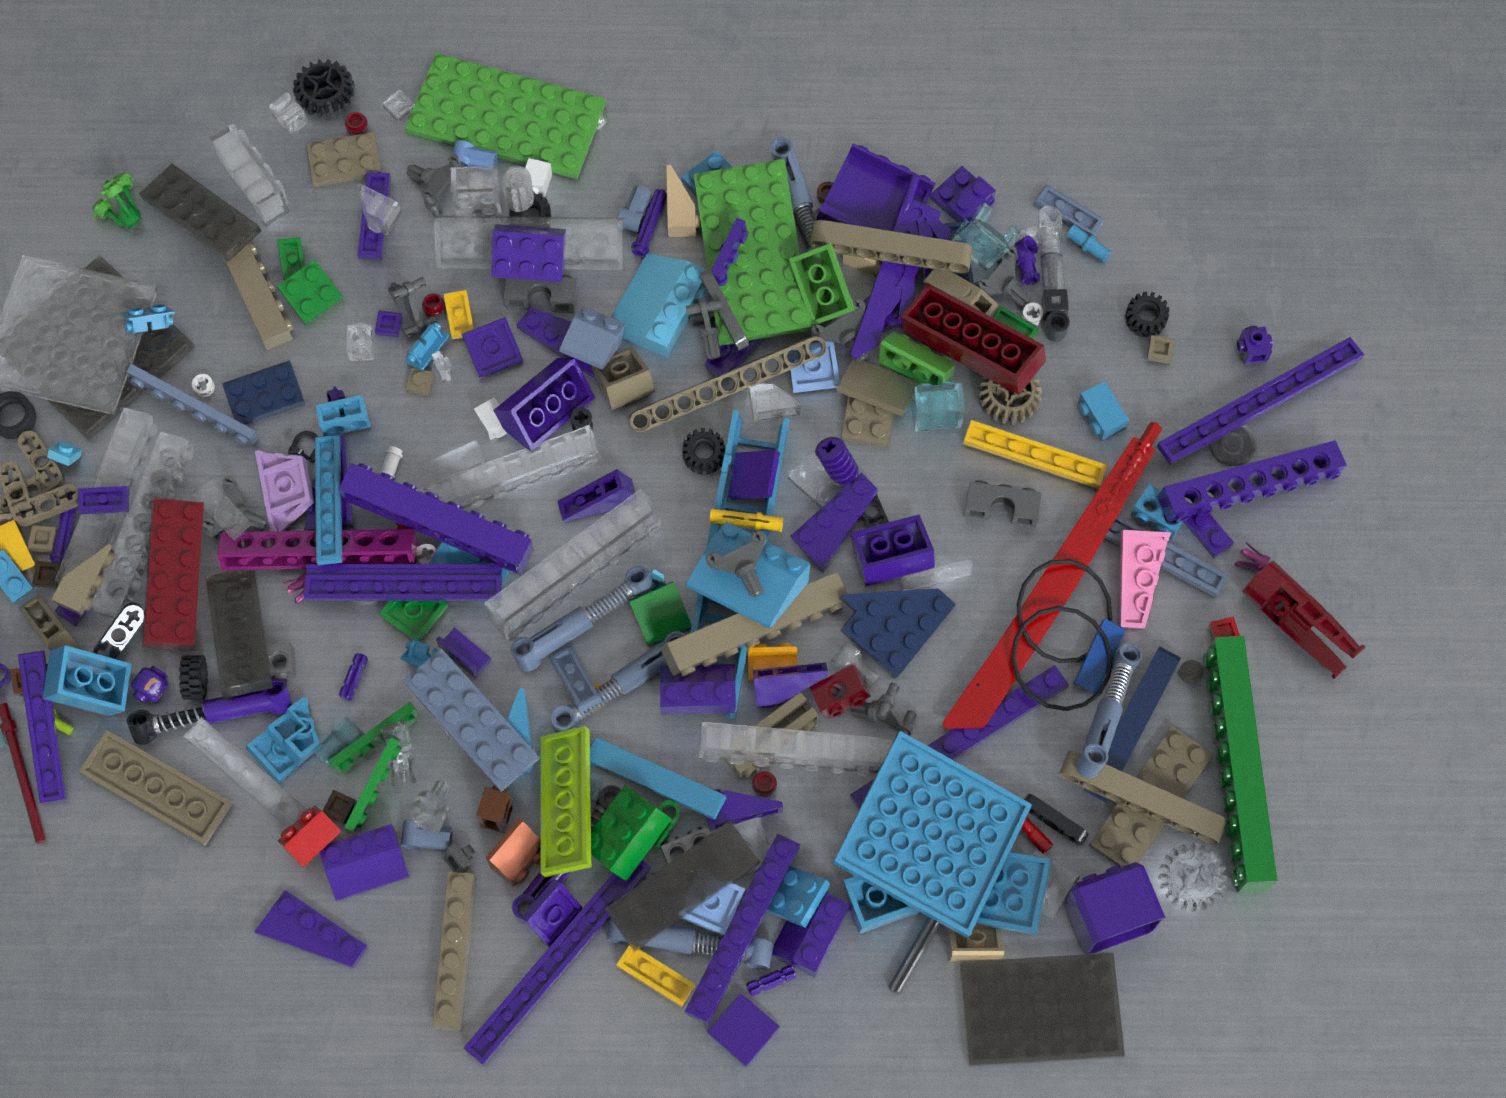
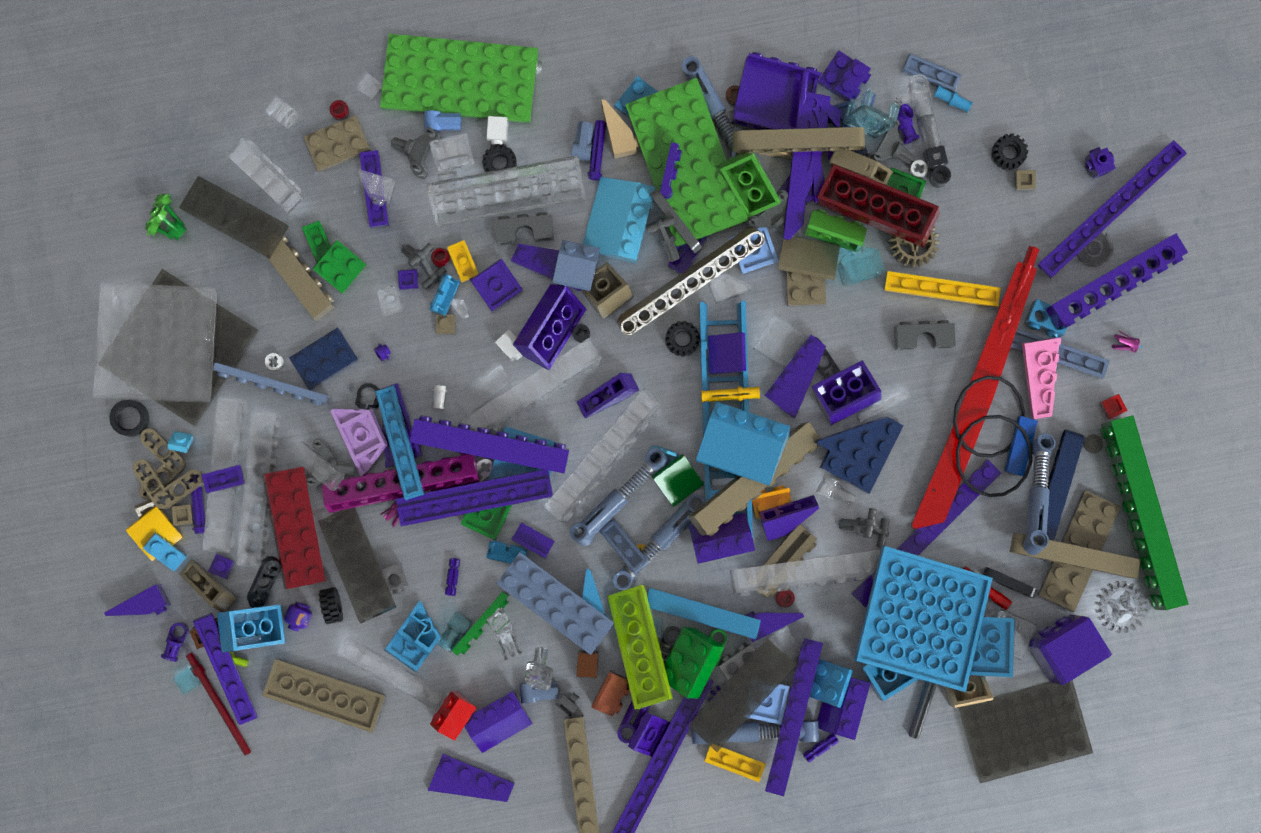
camera: 10 degrees left, 15 degrees up
dark brown plate [32,561,63,589] -> none
dark tan slope [51,544,116,616] -> none
dark azure hinge [121,304,175,334] -> none
piece [126,679,292,745] -> none
black gear [293,59,355,118] -> none
dark azure brick [315,395,371,436] -> none
dark brown plate [322,790,357,824] -> none
green plate [344,735,402,832] -> none
dark purple brick [491,224,566,282] -> none
clear piece [502,166,534,212] -> none
dark grey axle [706,531,766,597] -> none
dark purple tile [707,993,780,1067] -> none
dark red brick [810,664,871,719] -> none
dark purple piece [815,437,859,486] -> none
dark azure brick [1077,381,1129,441] -> none
dark purple plate [1184,513,1234,559] -> none
dark red piece [1242,560,1365,679] -> none

